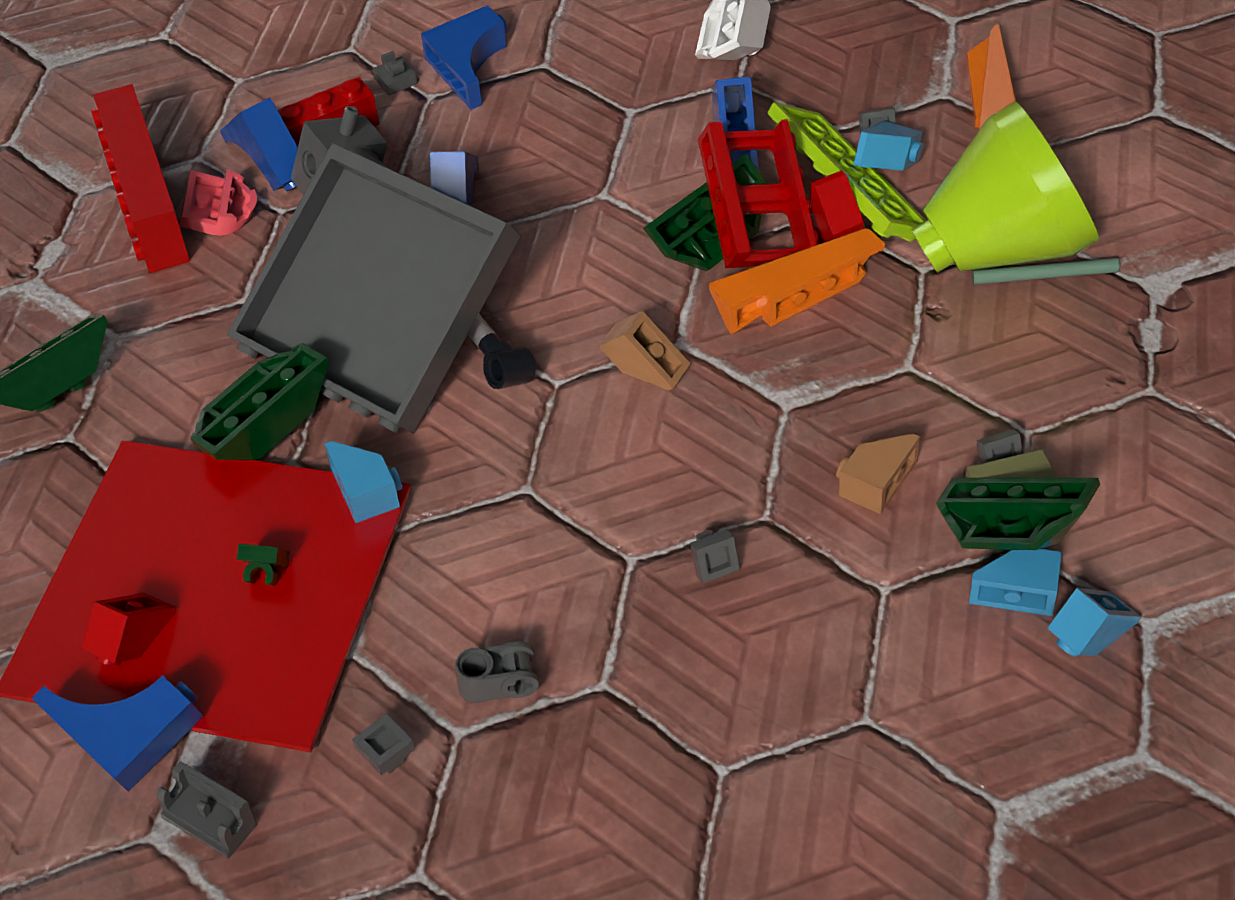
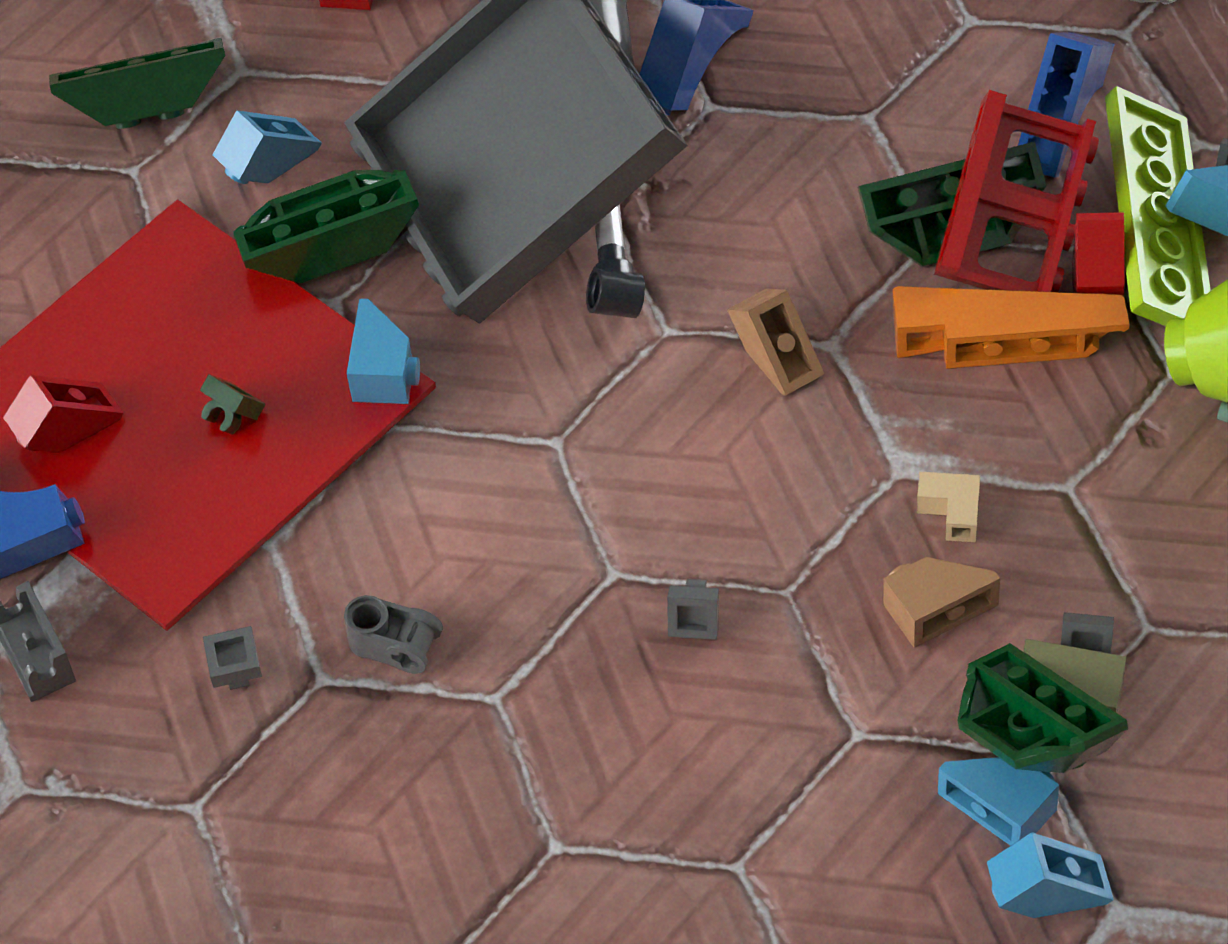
camera: 30 degrees right, 5 degrees up
none -> dark azure slope [213,110,322,184]
none -> tan piece [917,471,980,542]

